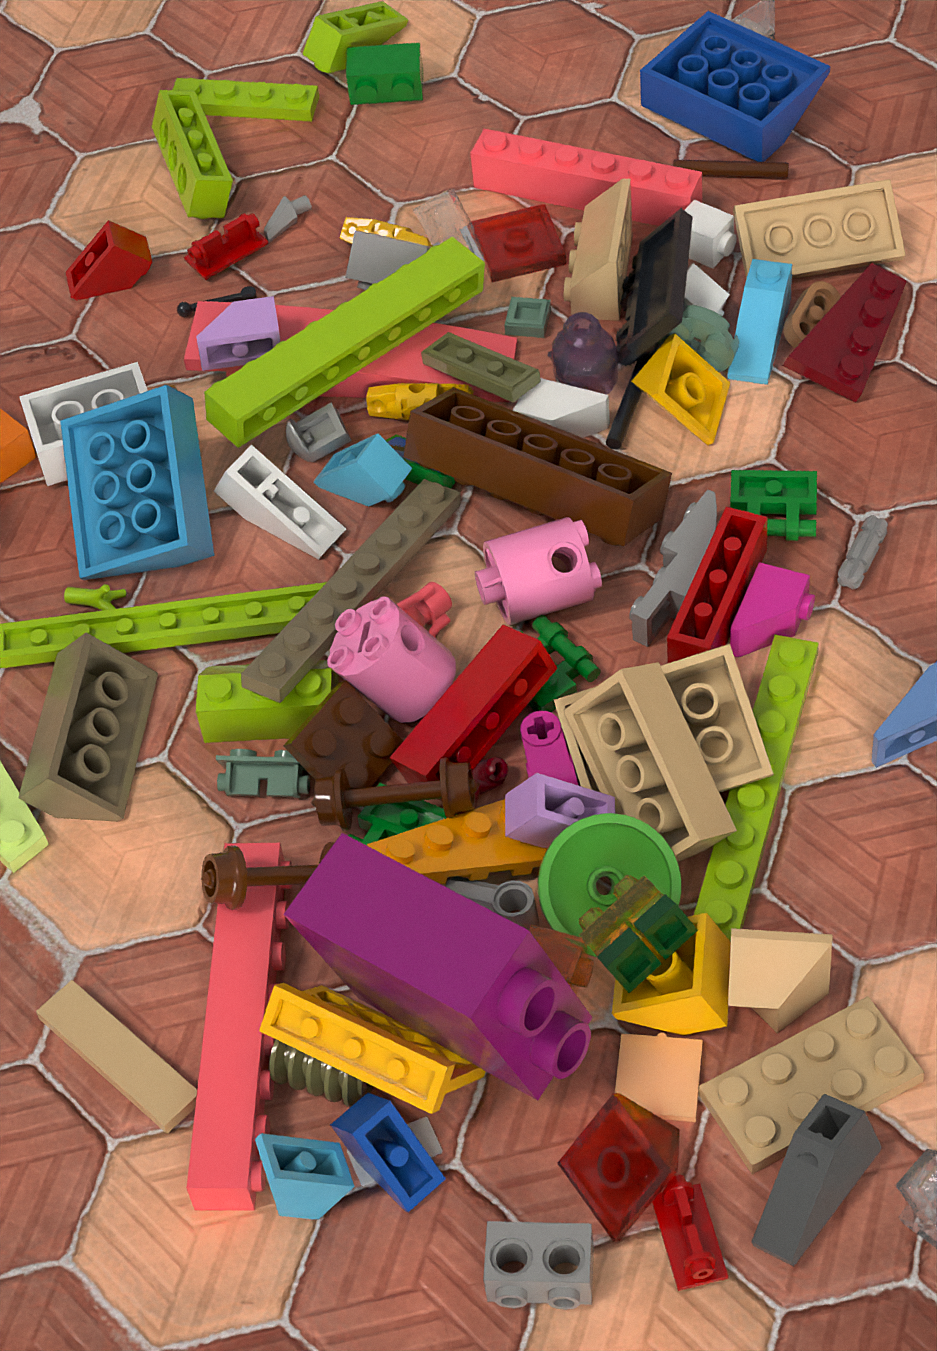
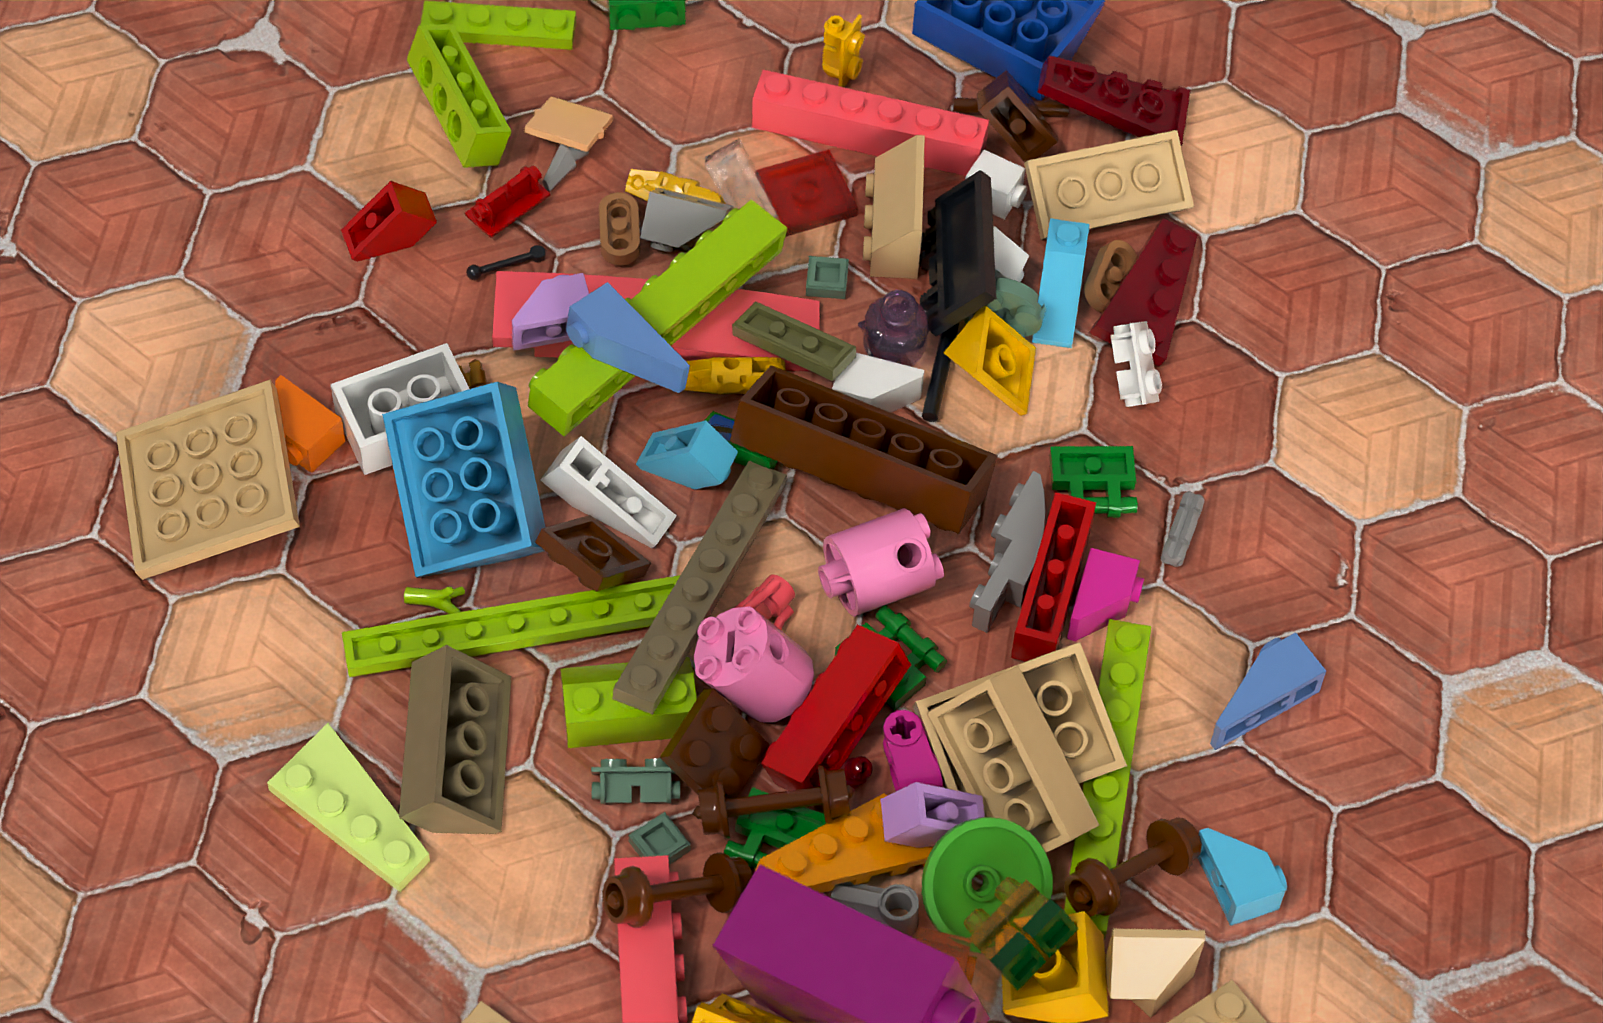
camera: 15 degrees left, 5 degrees up
light grey plate [286,402,352,462] -> none
none -> light nougat piece [525,96,613,152]
none -> reddish brown plate [535,515,651,592]
none -> medium blue slope [566,282,690,393]
none -> medium nougat plate [599,192,640,265]
none -> sand green tile [628,812,690,865]
none -> yellow hinge [822,14,865,87]
none -> reddish brown slope [977,70,1058,162]
none -> dark red wing [1038,55,1191,146]
none -> reddish brown piece [1065,817,1202,917]
none -> white hinge [1110,321,1162,407]
none -> medium azure slope [1198,828,1287,926]

